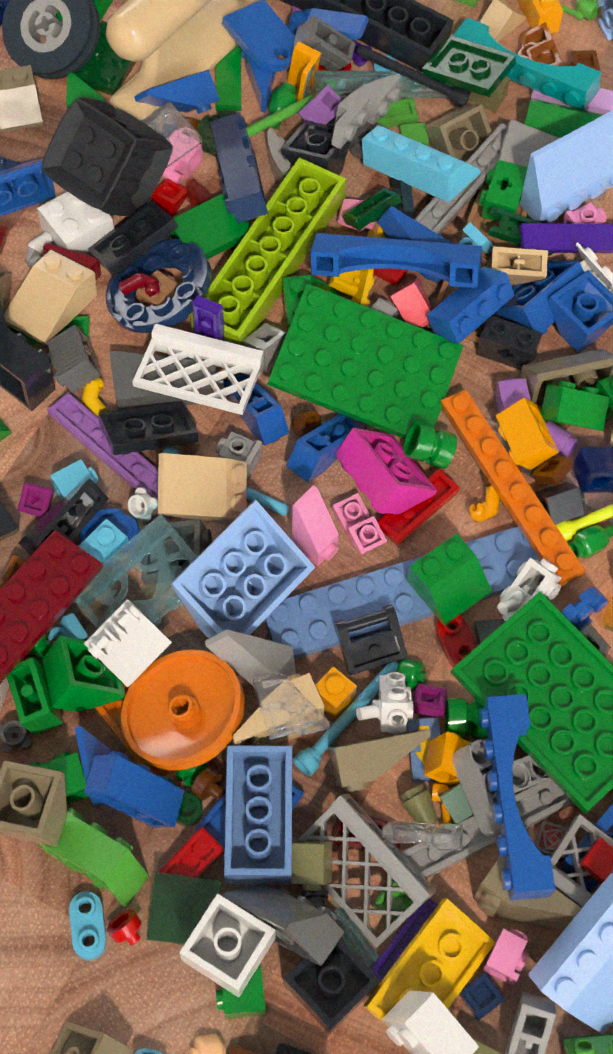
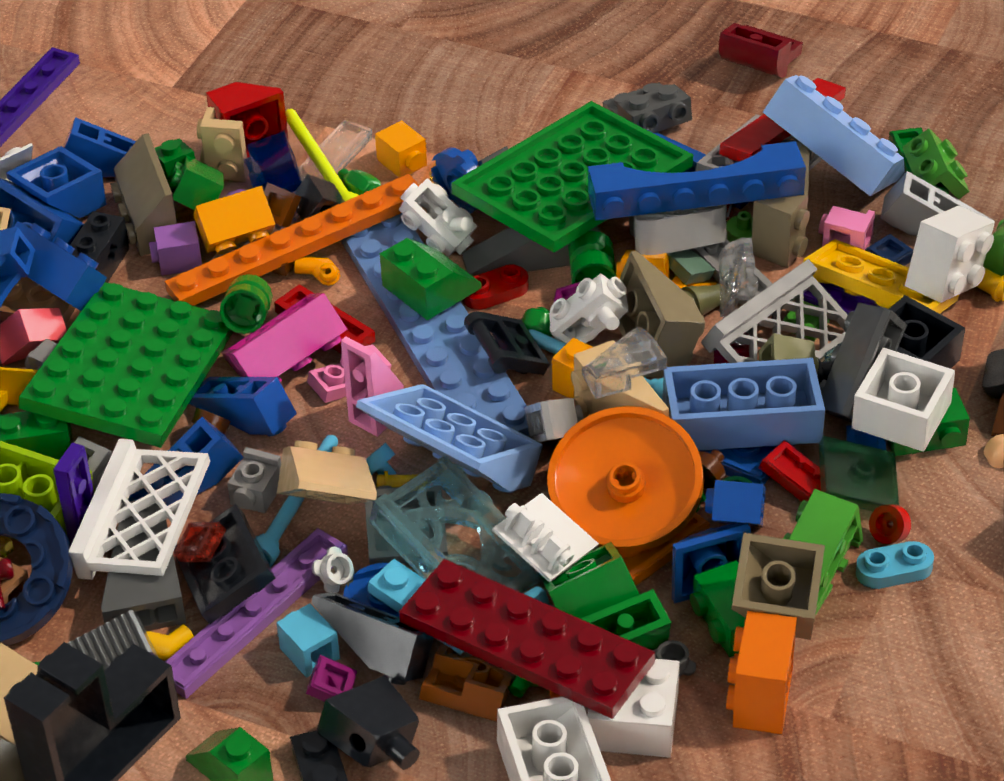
camera: 90 degrees left, 20 degrees down
none -> clear red tile [173,522,226,562]

